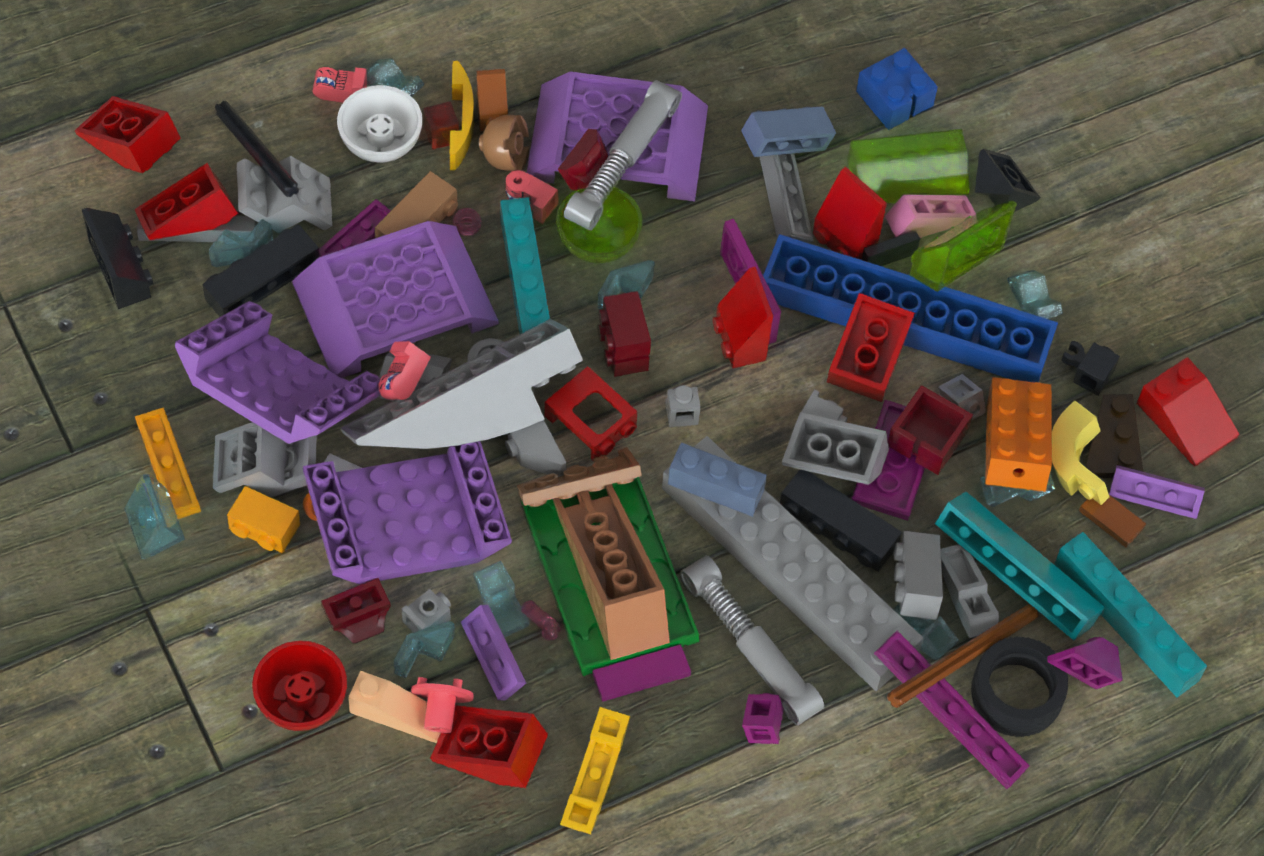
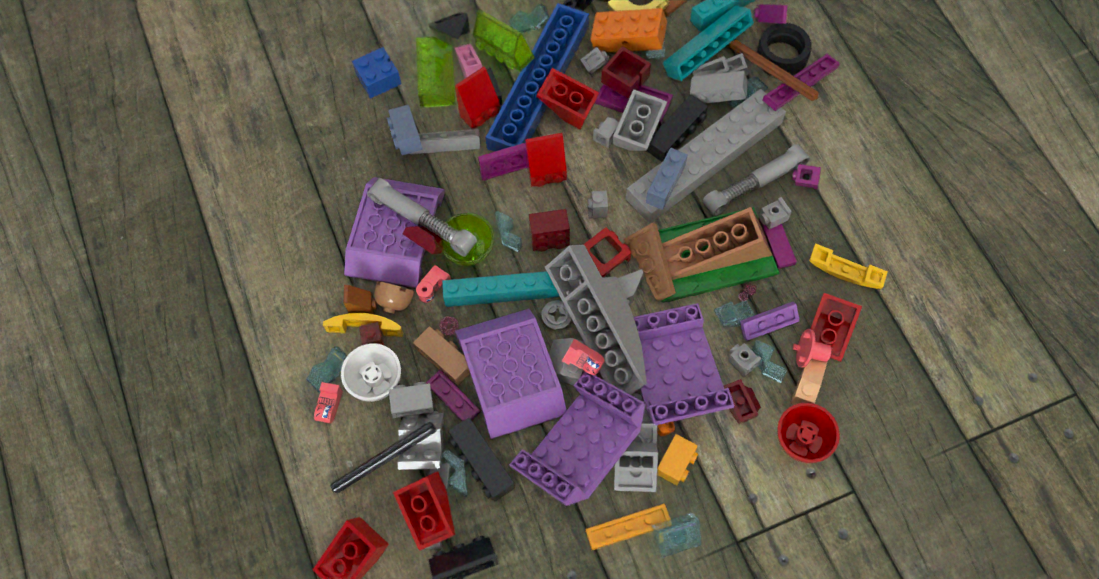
camera: 80 degrees left, 5 degrees up
none -> light grey slope [389,382,434,418]
none -> light grey brick [759,197,792,230]

